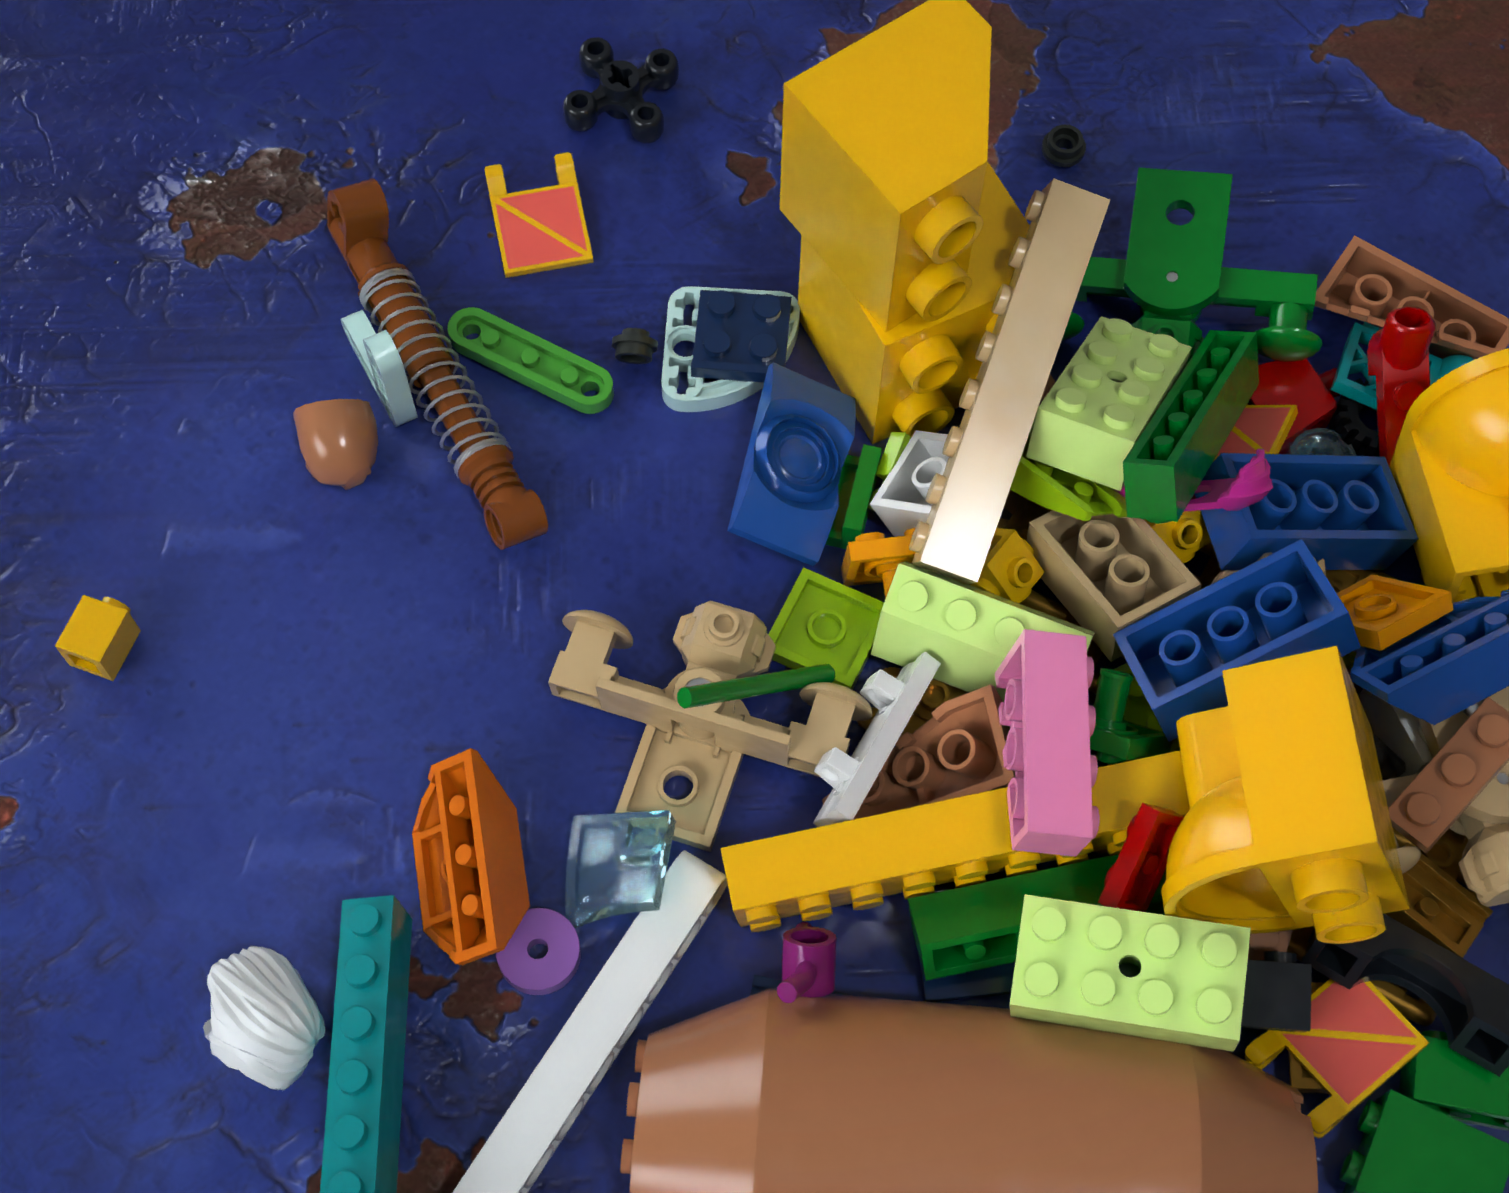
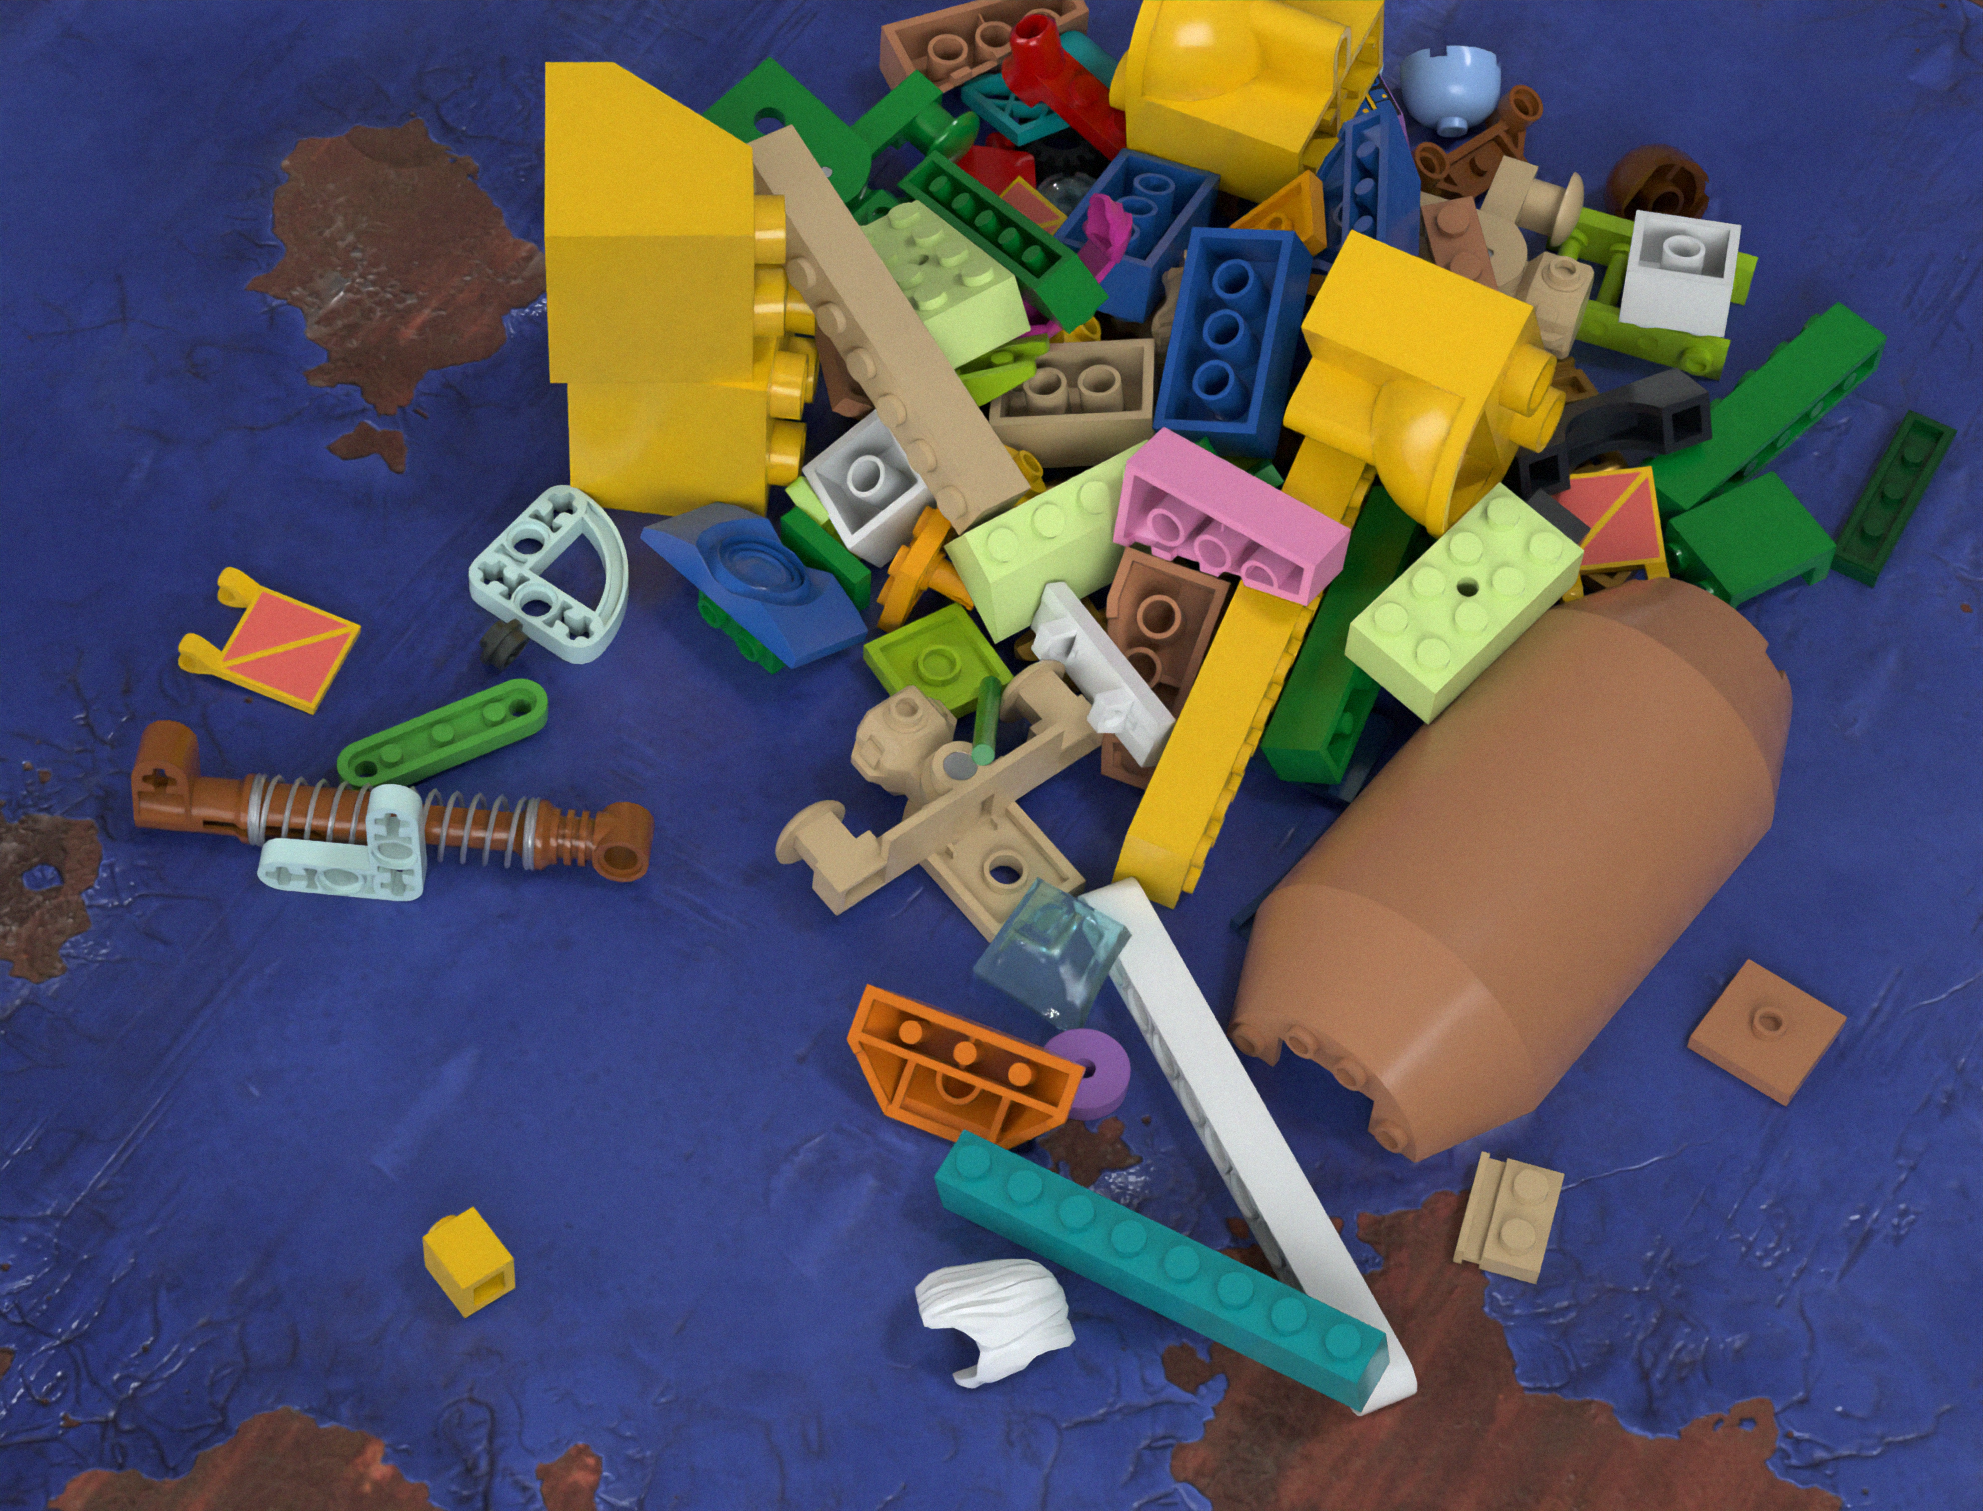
camera: 60 degrees left, 10 degrees down
nougat piece [293,399,378,490] -> none
black gear [563,37,679,143] -> none
dark blue piece [691,290,791,383] -> none
magenta piece [777,922,837,1003] -> none
red plate [1098,803,1184,912] -> none

